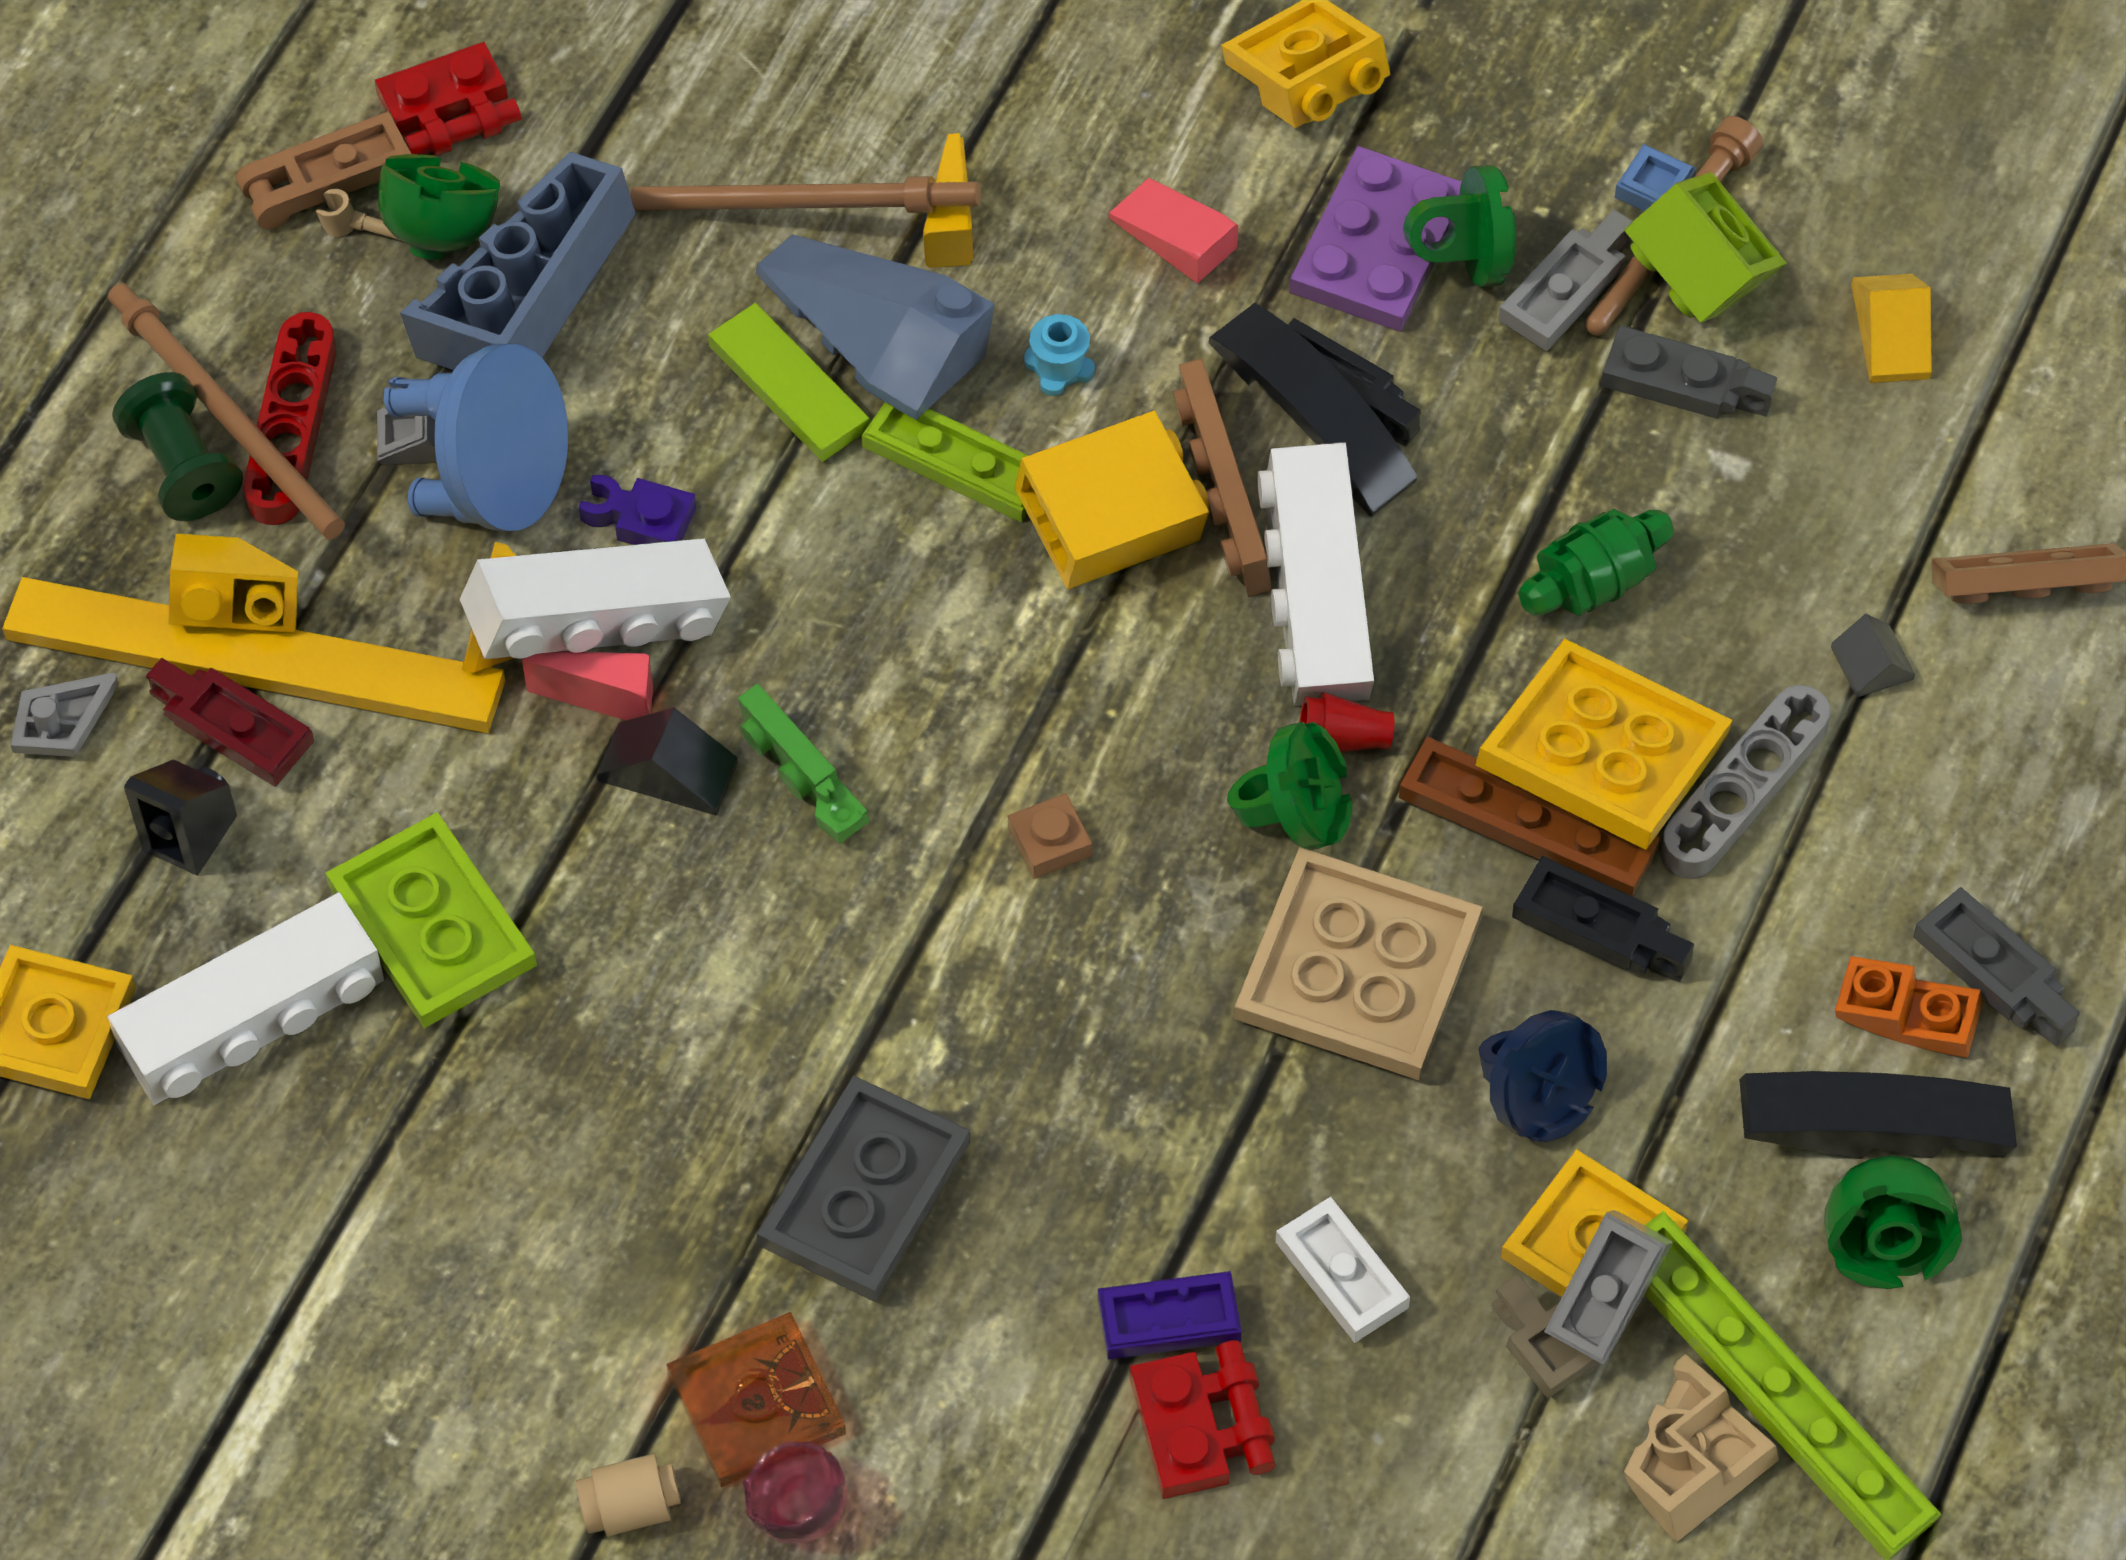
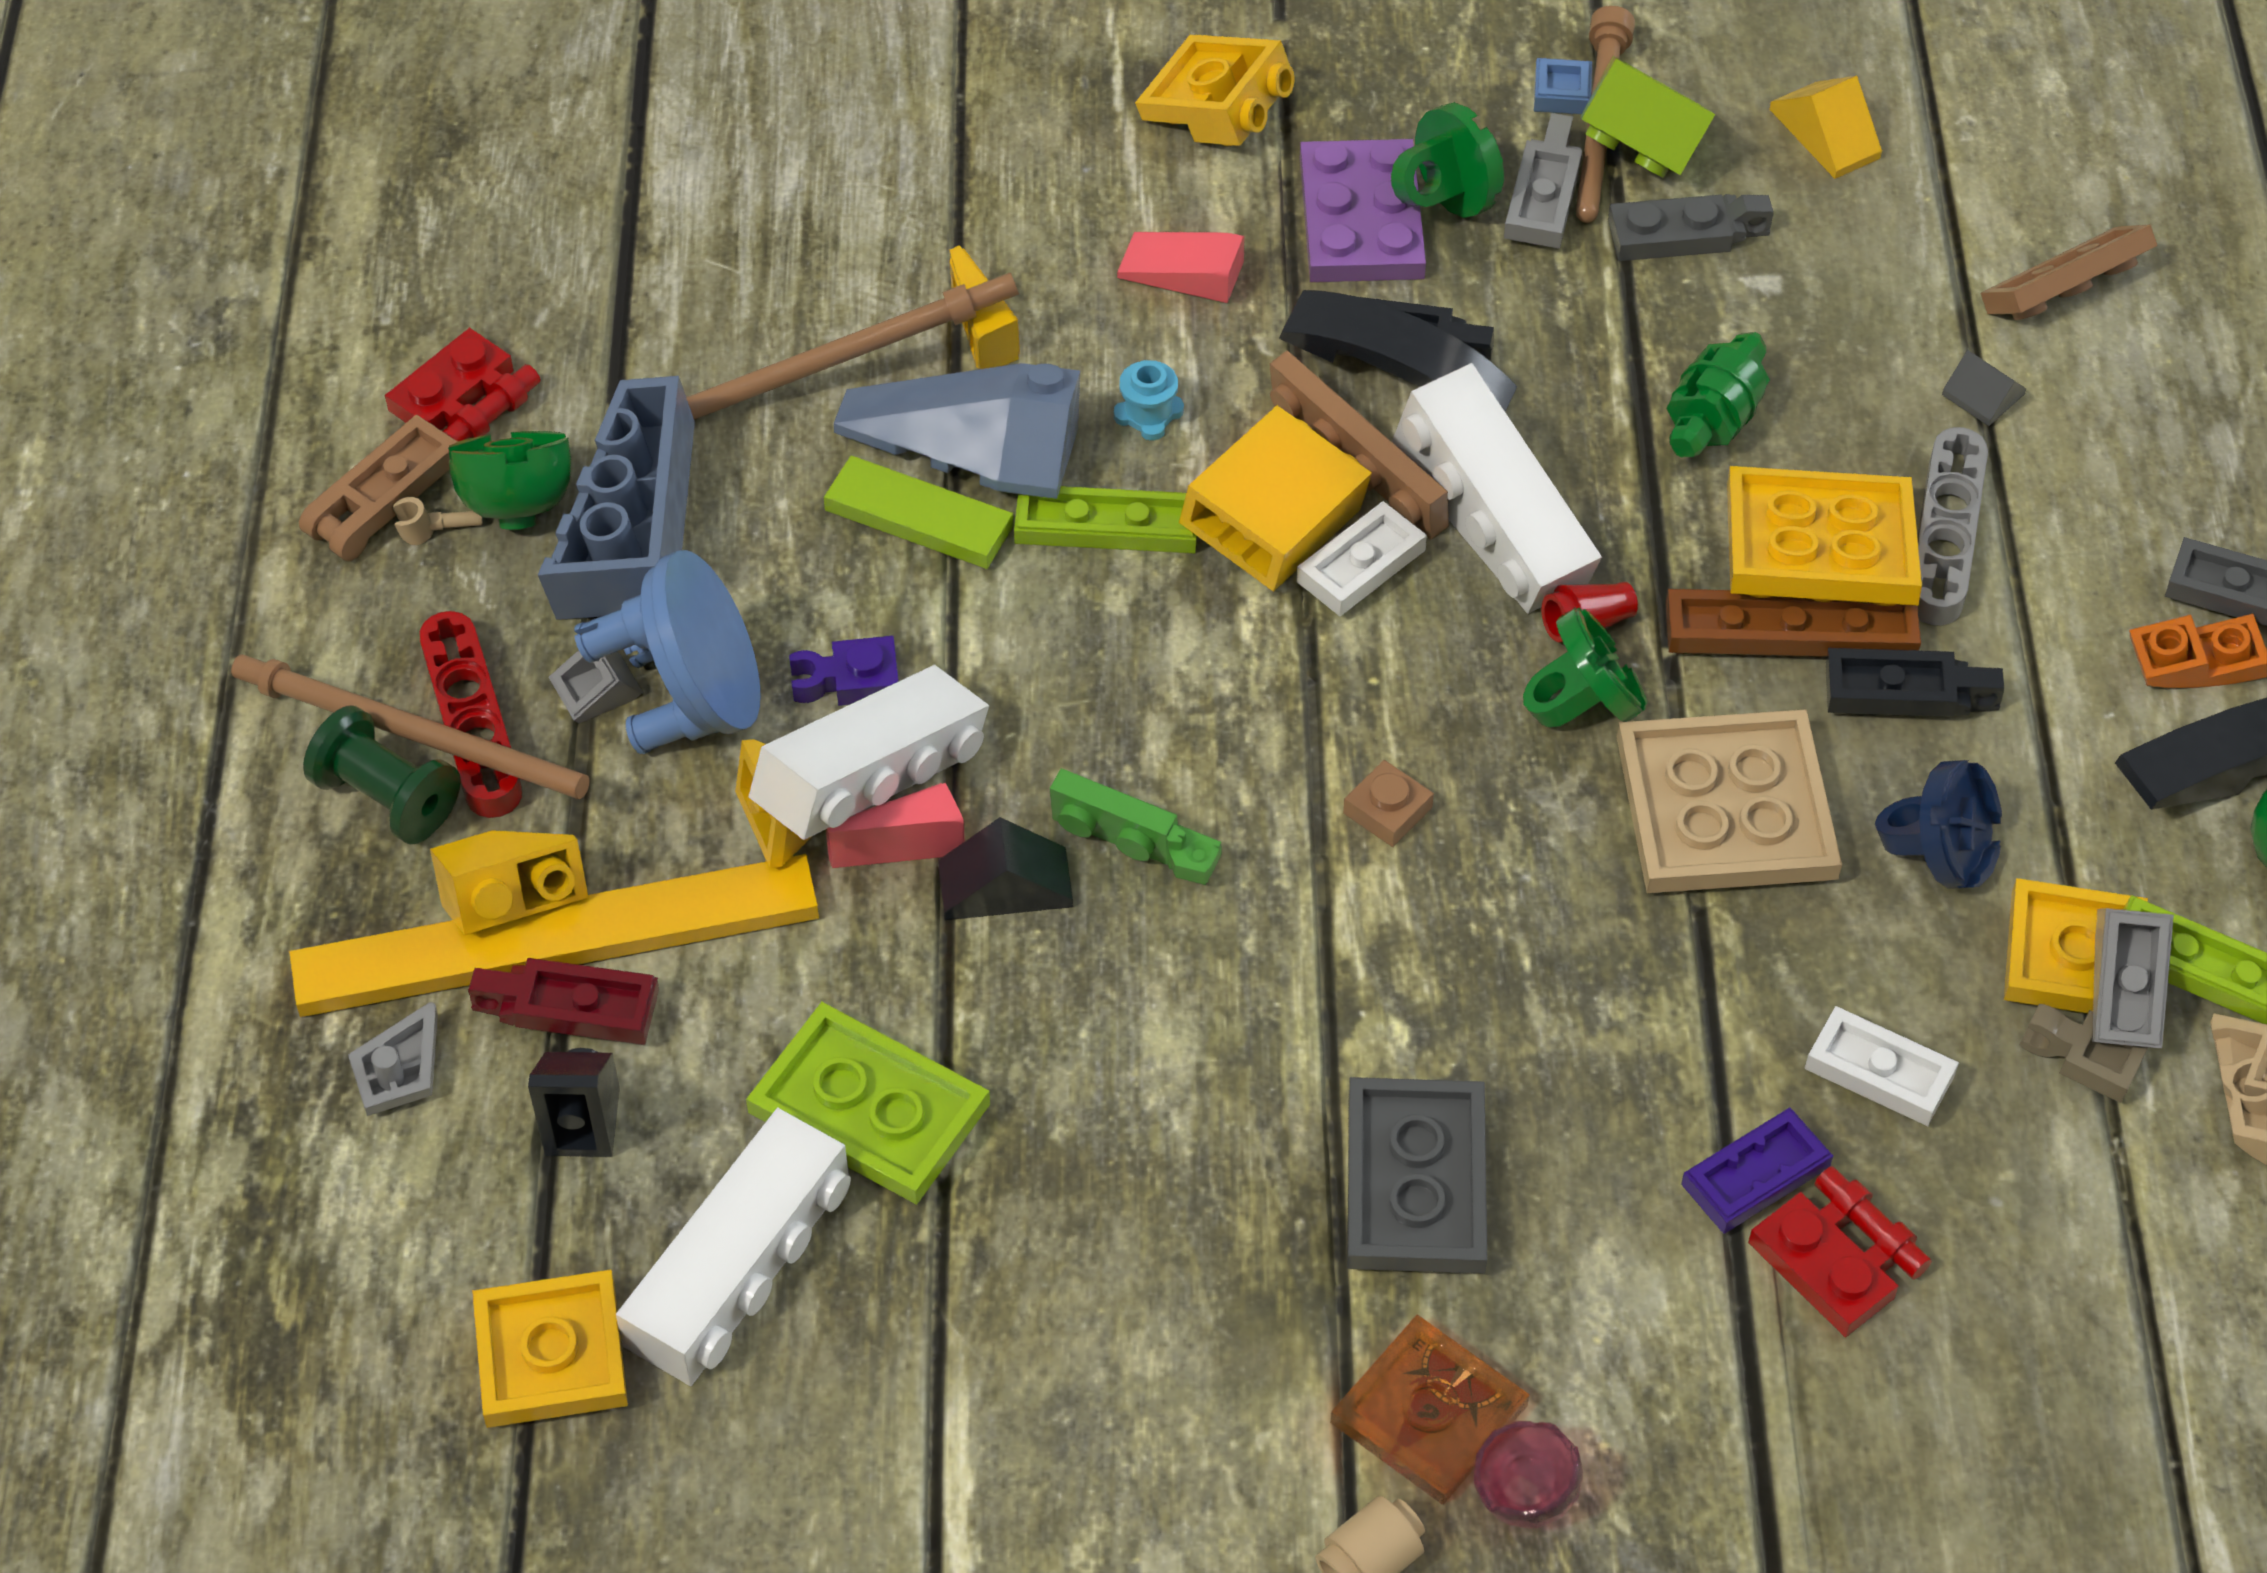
camera: 25 degrees left, 5 degrees down
none -> white plate [1297,501,1427,616]

